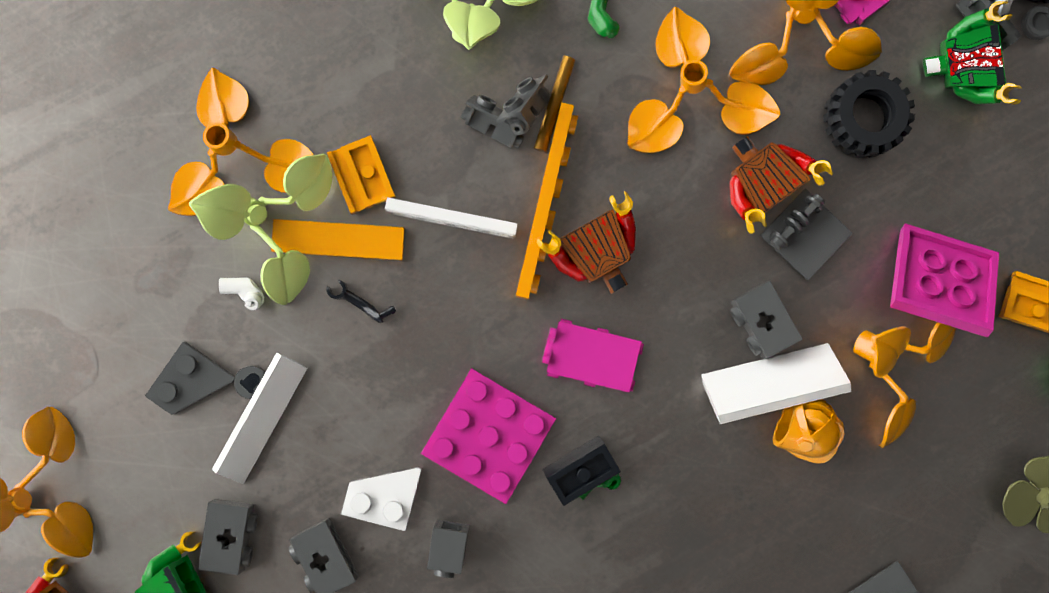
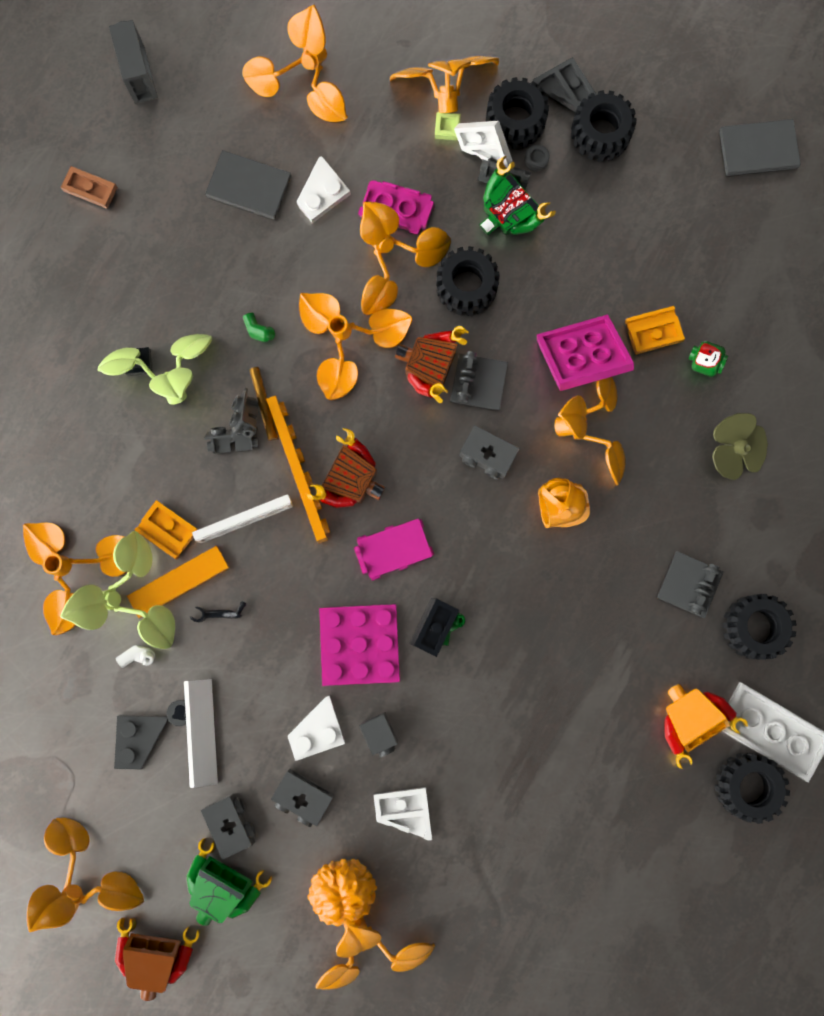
camera: 25 degrees left, 5 degrees down
white tile [701,343,851,424] -> none

